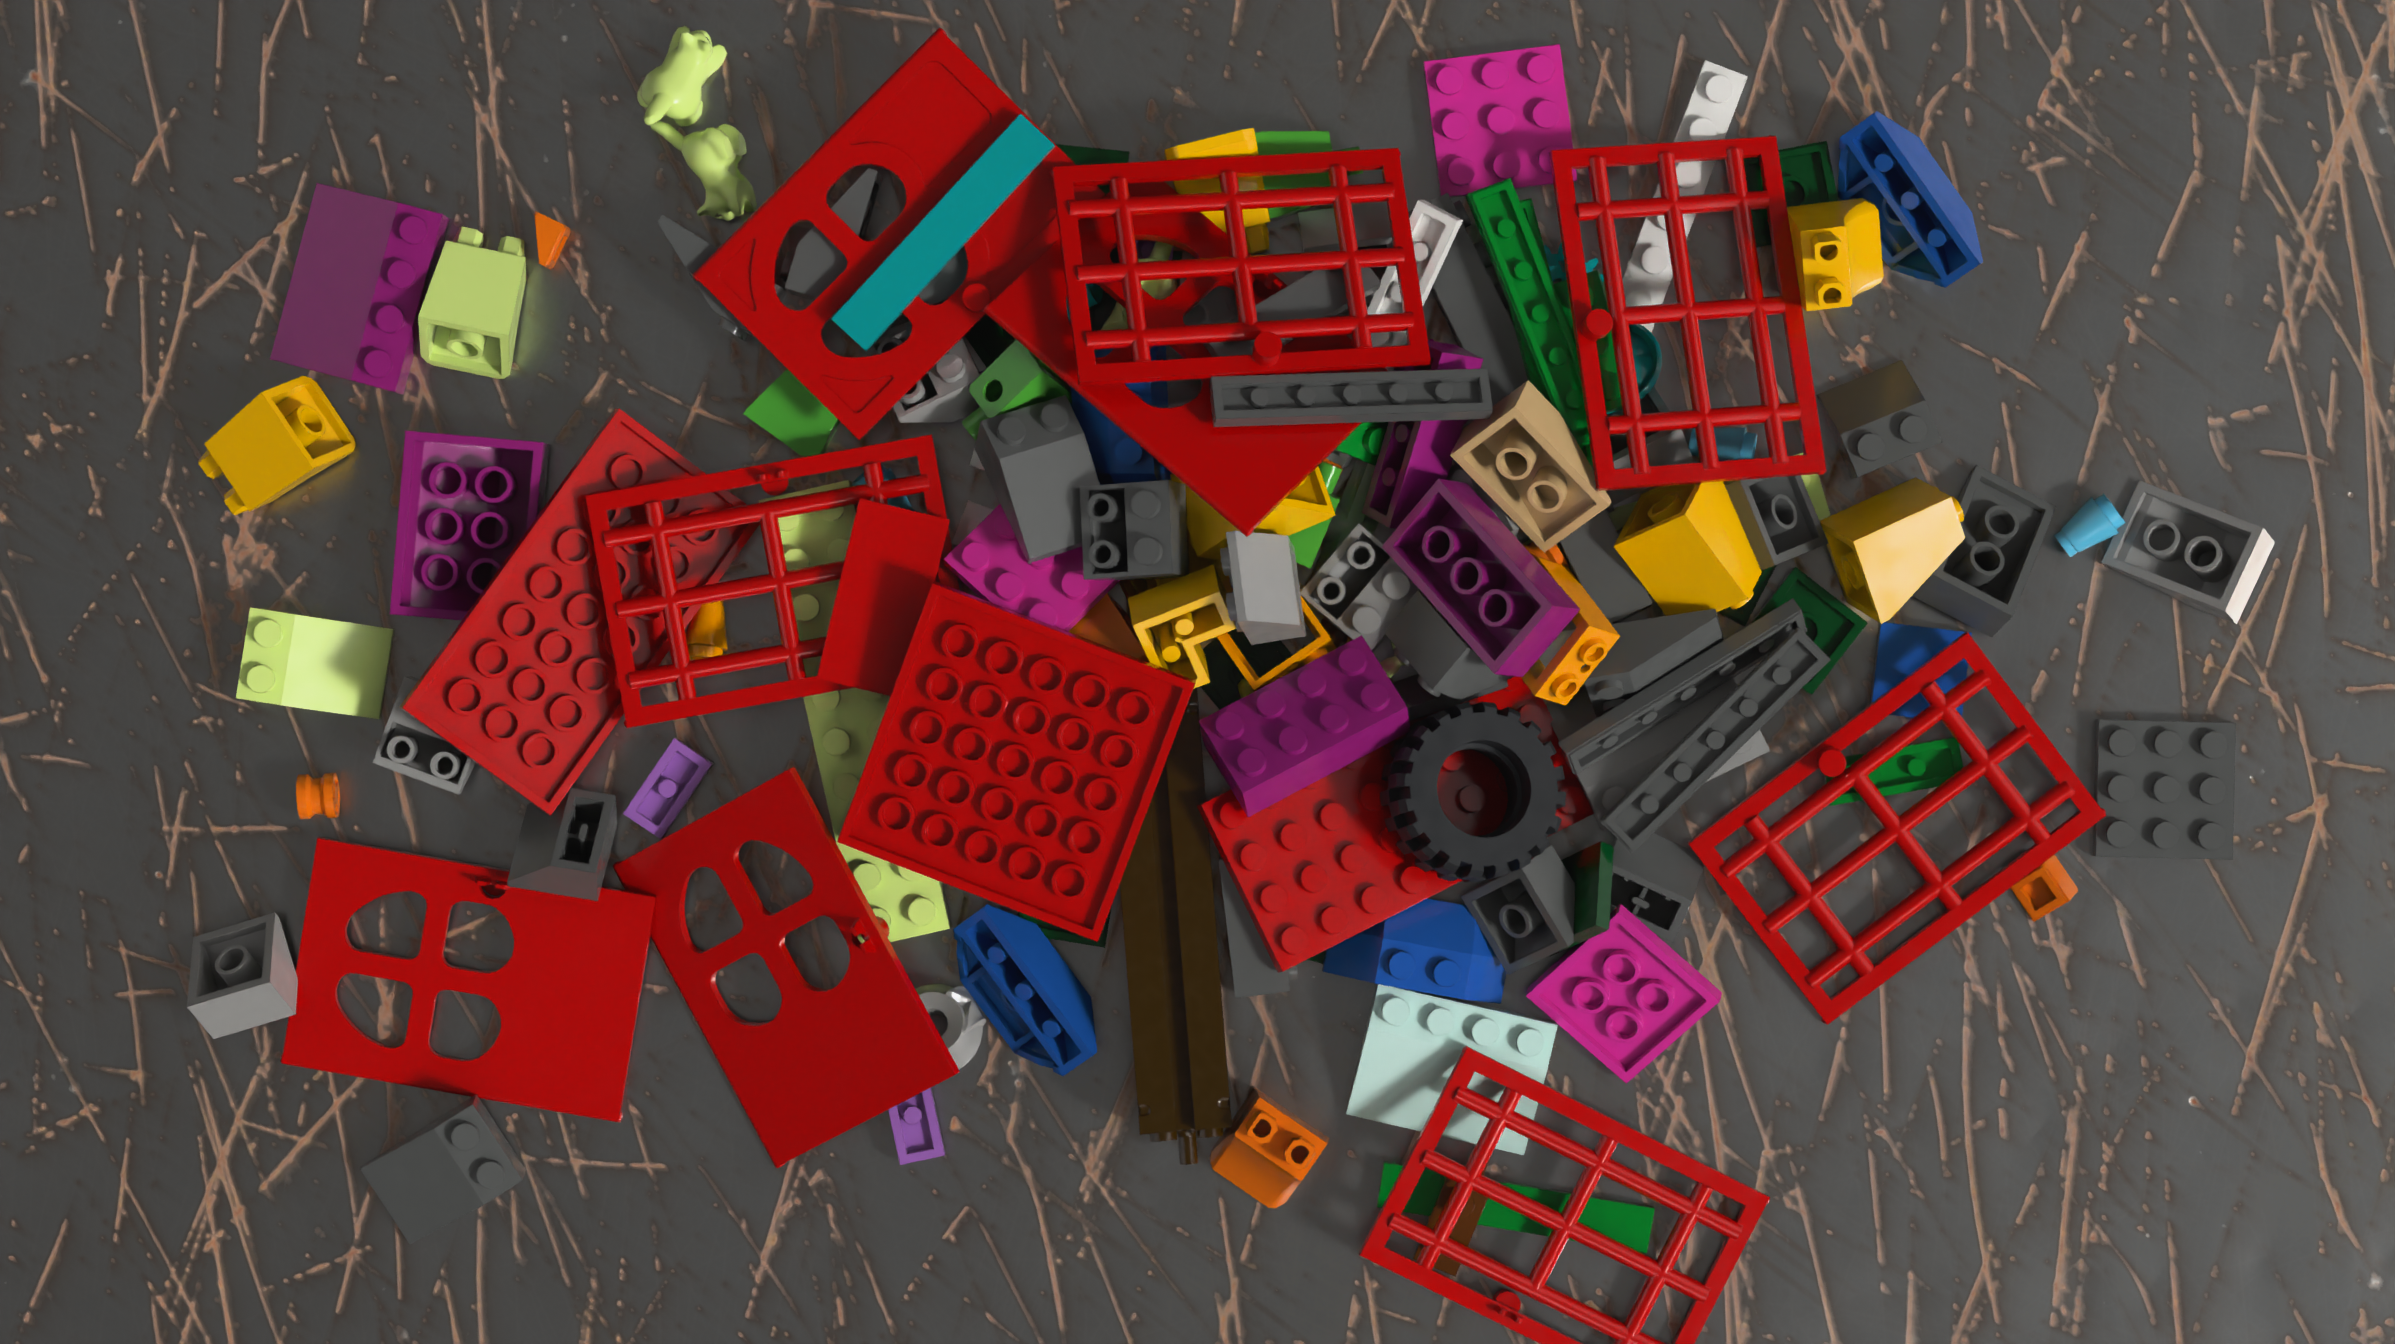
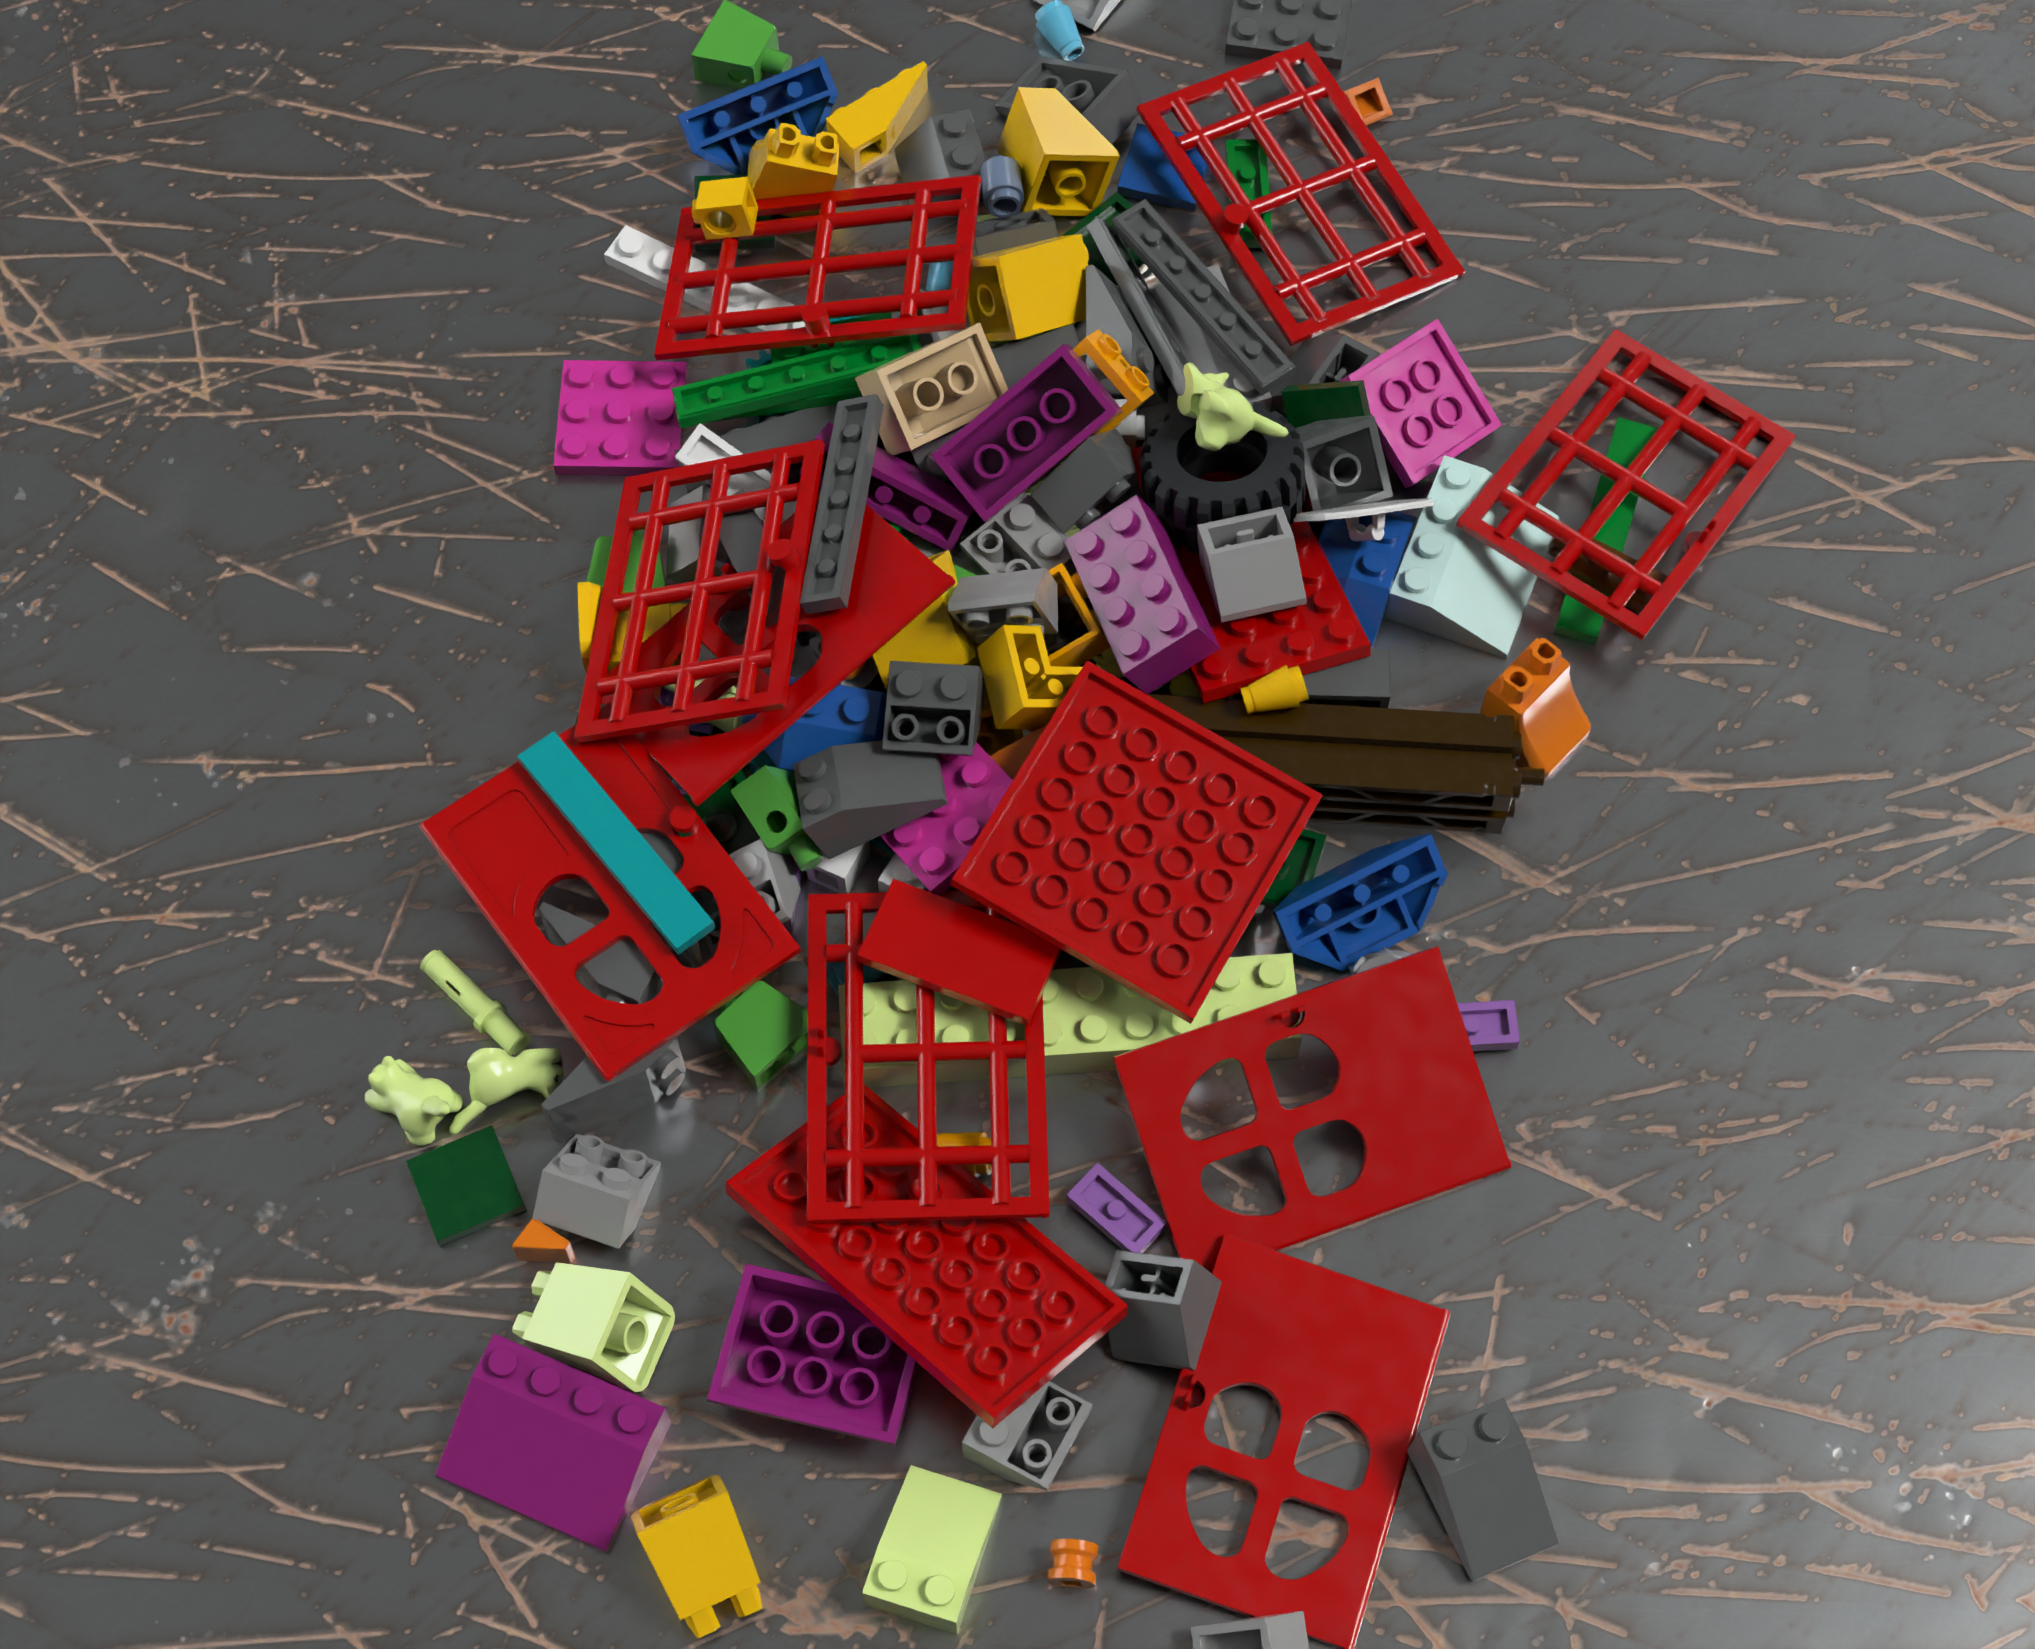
camera: 80 degrees left, 25 degrees down
none -> dark green tile [406,1125,527,1246]
none -> yellowish green pin [420,950,531,1056]
none -> light grey slope [532,1134,661,1249]
none -> bright green torso [691,0,792,89]
none -> yellow brick [692,177,758,240]
none -> yellow slope [826,61,928,174]
none -> sand blue brick [980,155,1024,218]
none -> yellowish green animal [1177,363,1289,451]
none -> light grey slope [1197,507,1307,623]
none -> yellow cone [1240,665,1309,714]
none -> white shield [1293,498,1435,541]

